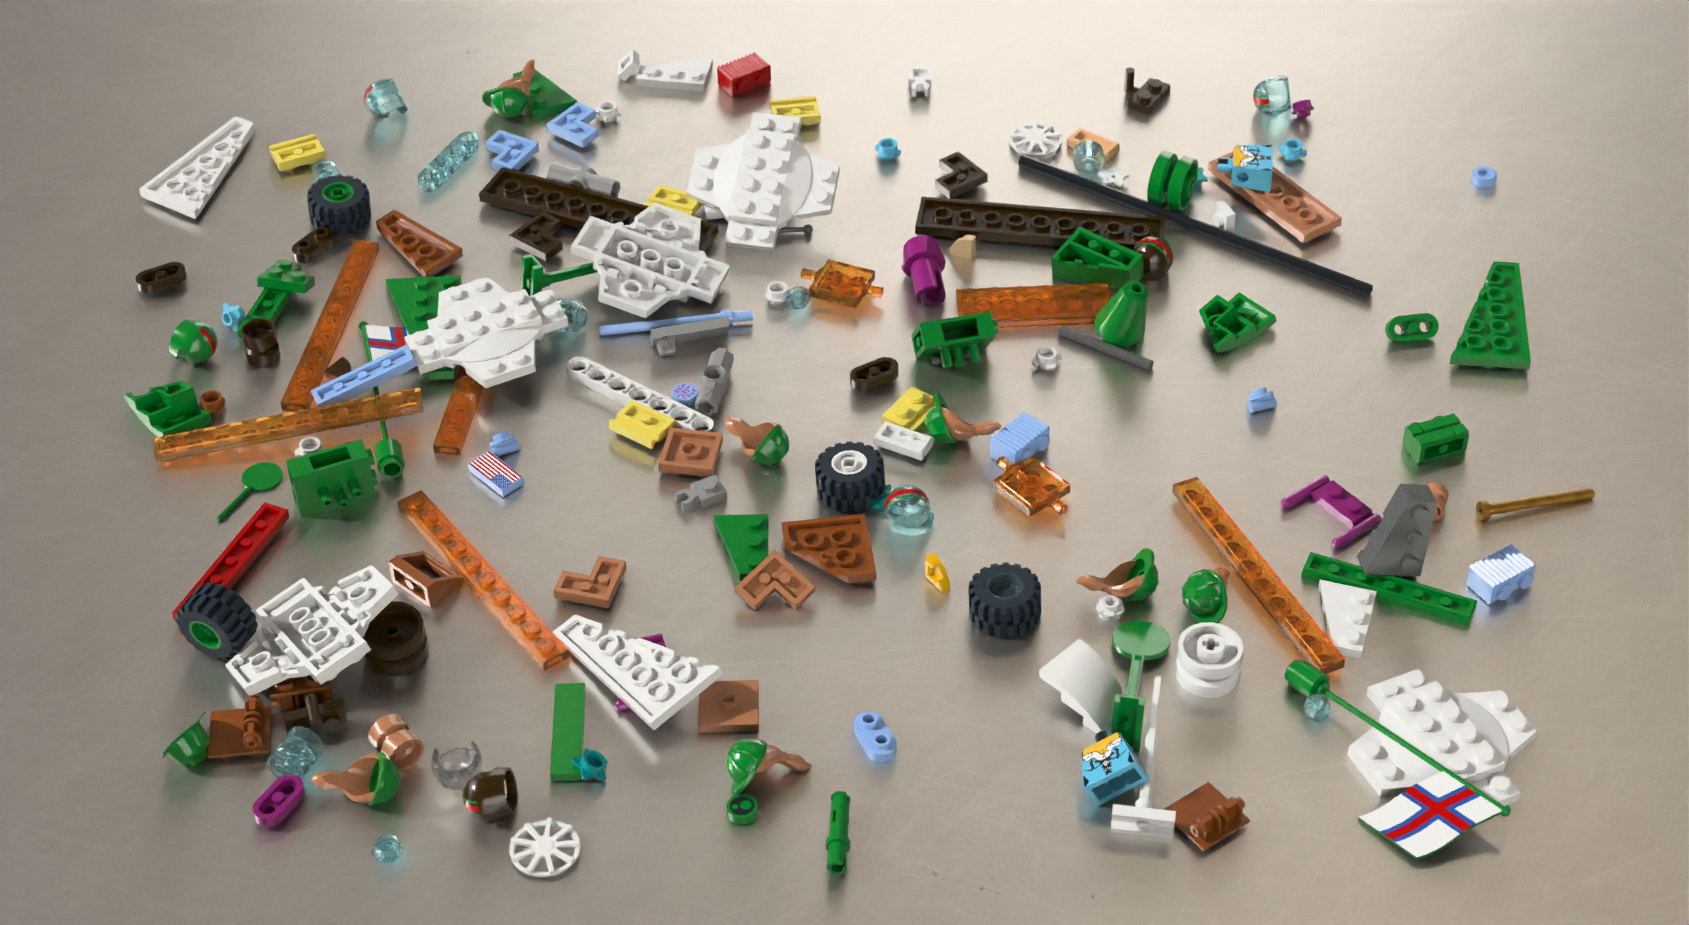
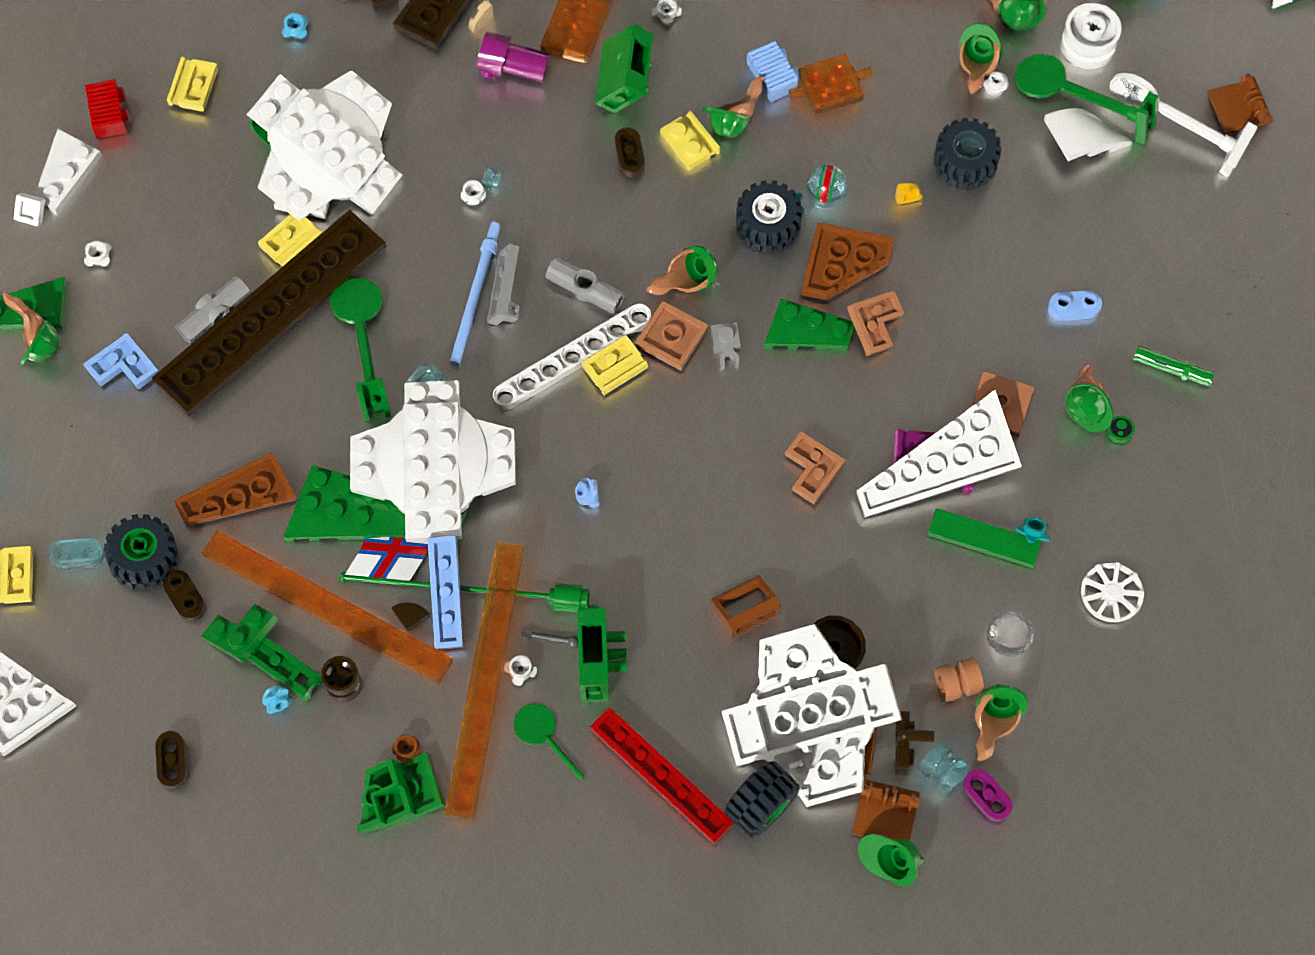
camera: 70 degrees left, 25 degrees up
green helmet [169,319,218,363] -> none
clear light blue plate [372,834,403,863] -> none
clear orange plate [397,490,569,671] -> none
clear light blue beam [417,132,479,192] -> none
clear orange plate [433,366,483,455] -> none
dark brown helmet [462,767,518,822] -> none
tile [468,451,524,497] -> none
dark brown plate [509,211,563,262] -> none
light blue plate [547,102,599,148] -> none
white plate [570,203,730,318] -> none
light blue tile [672,383,698,407] -> none
clear orange plate [800,259,884,308] -> none
white plate [873,421,934,461] -> none
medium azure torso [1082,730,1149,806] -> none

